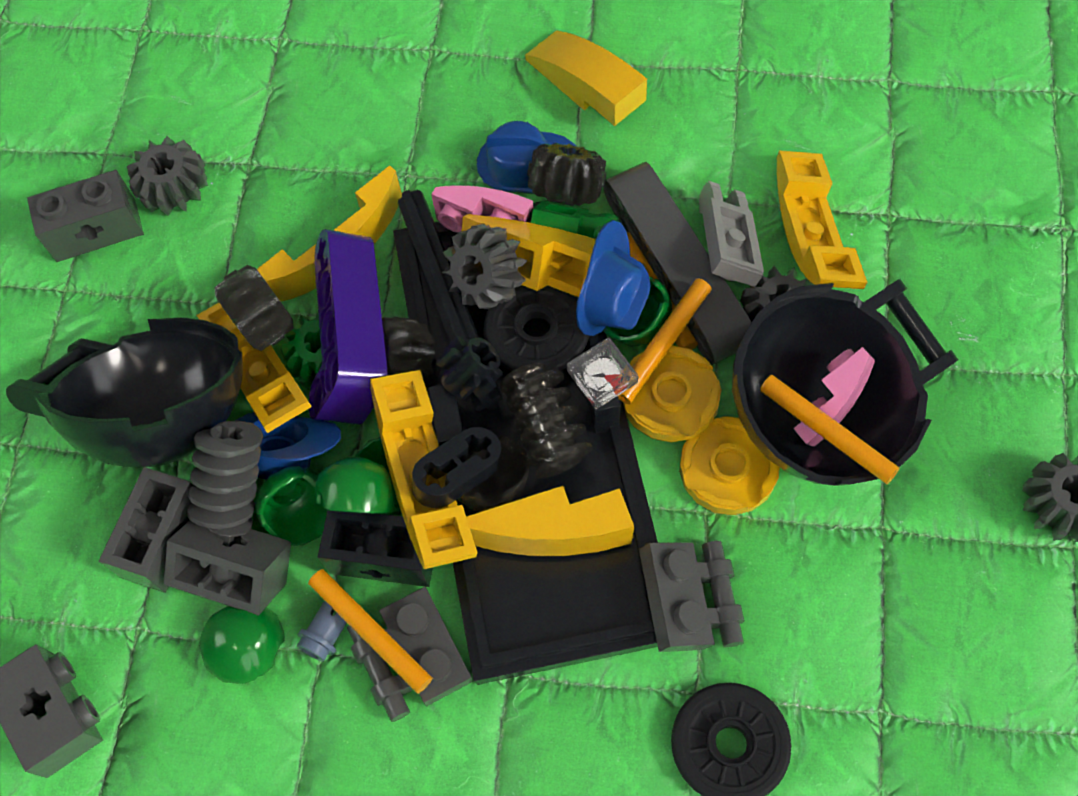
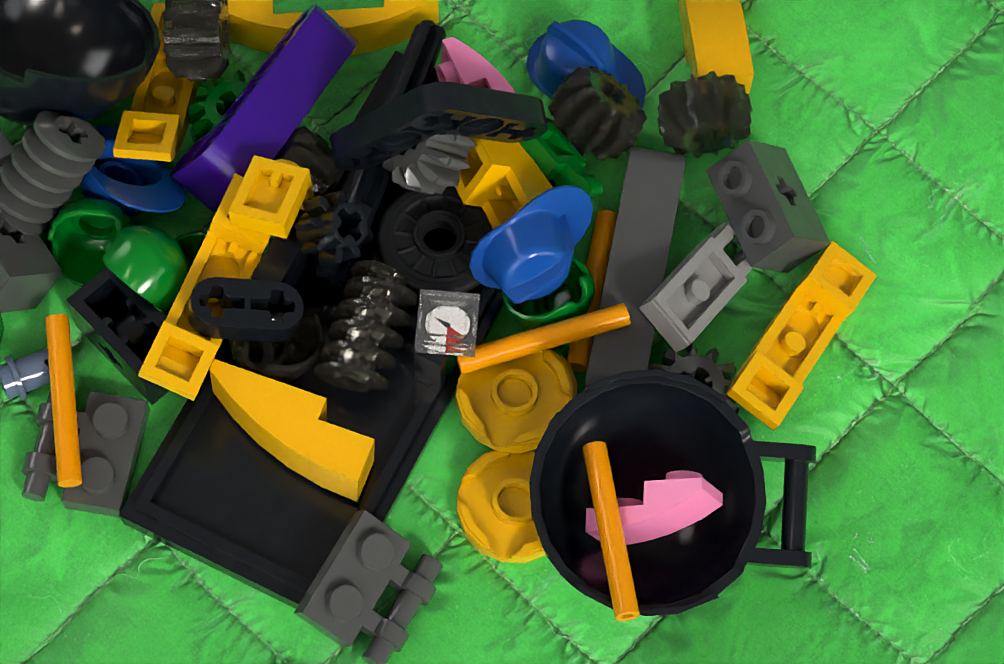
camera: 30 degrees right, 0 degrees up
none -> yellow bracket [228,155,315,239]
none -> black beam [330,82,548,171]
none -> clear smoke gear [657,71,753,158]
none -> dark grey brick [706,140,831,273]

